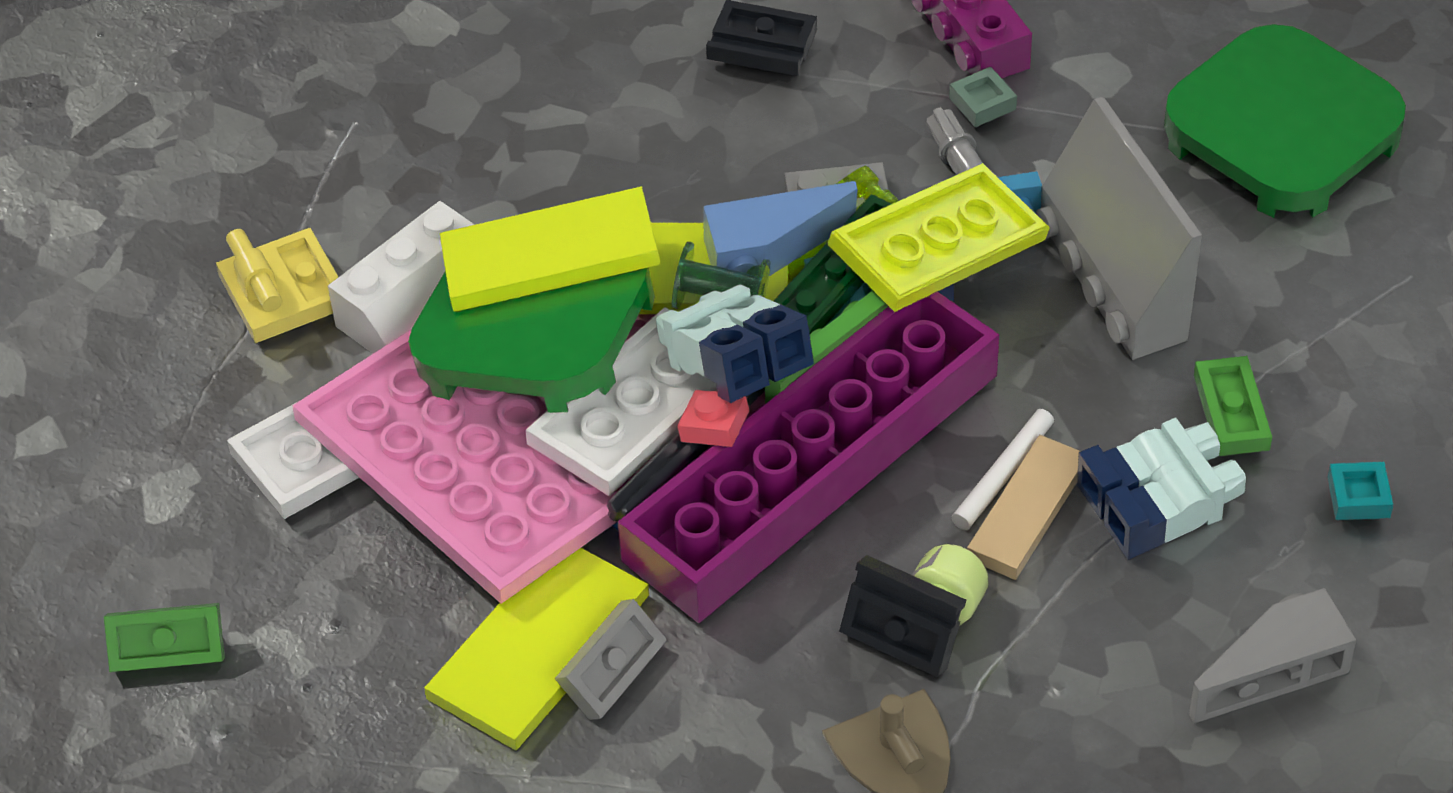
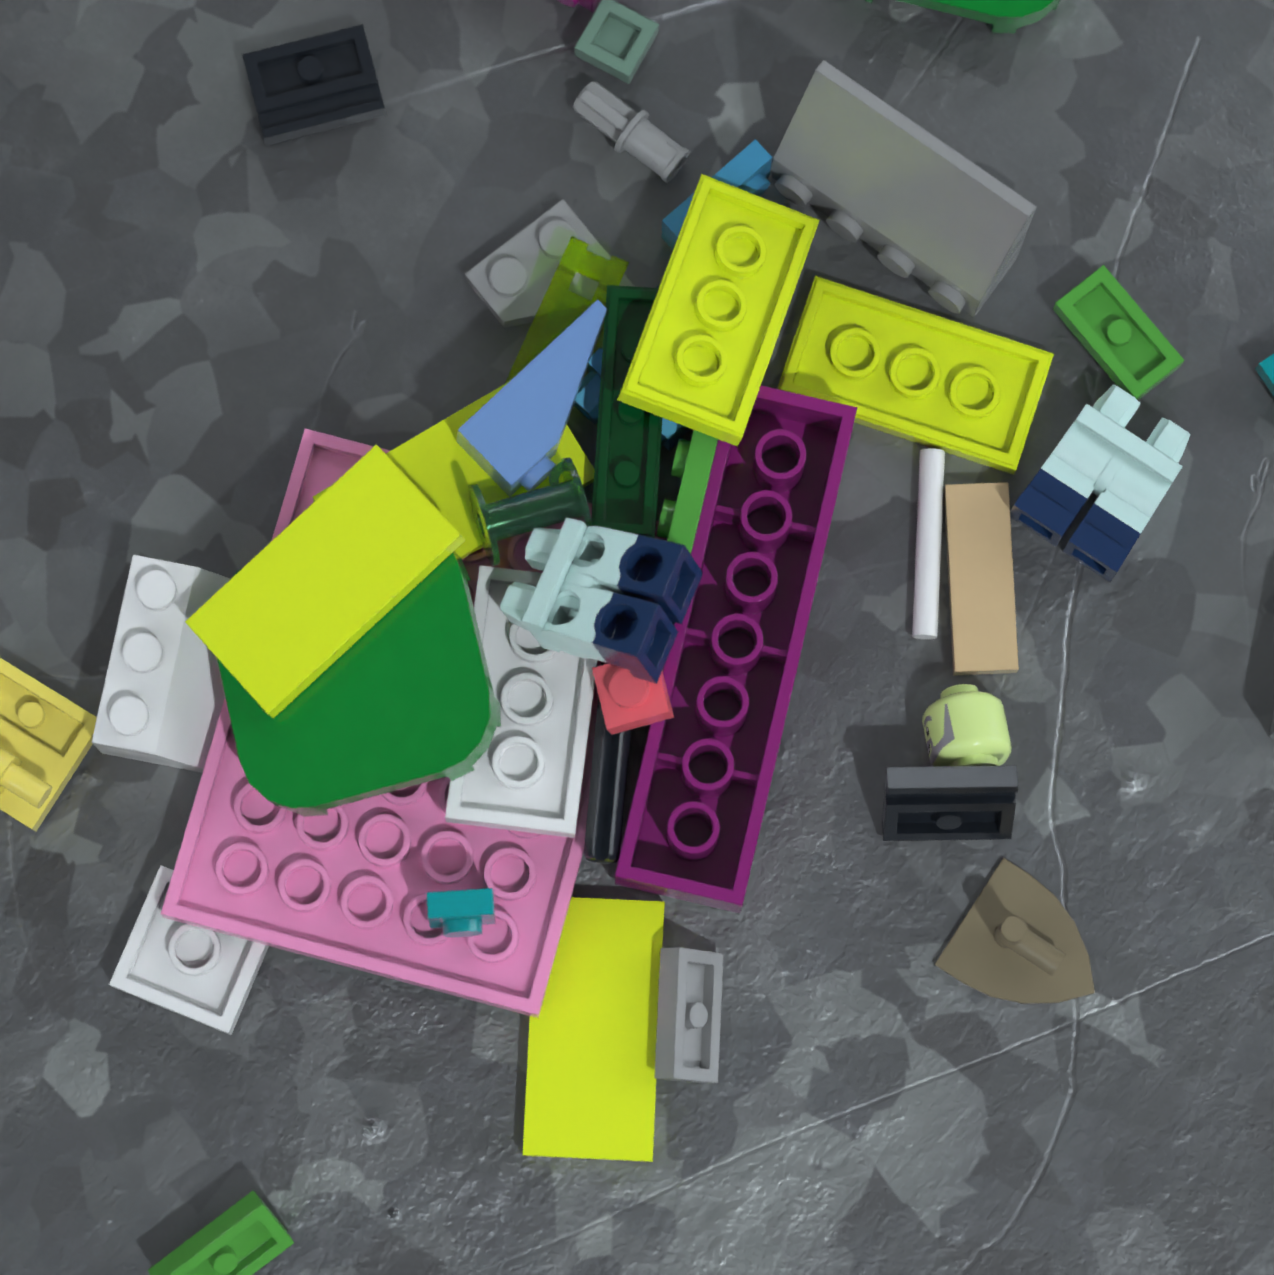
camera: 35 degrees left, 30 degrees up
none -> teal plate [427,888,496,937]
none -> neon yellow tile [777,276,1054,475]

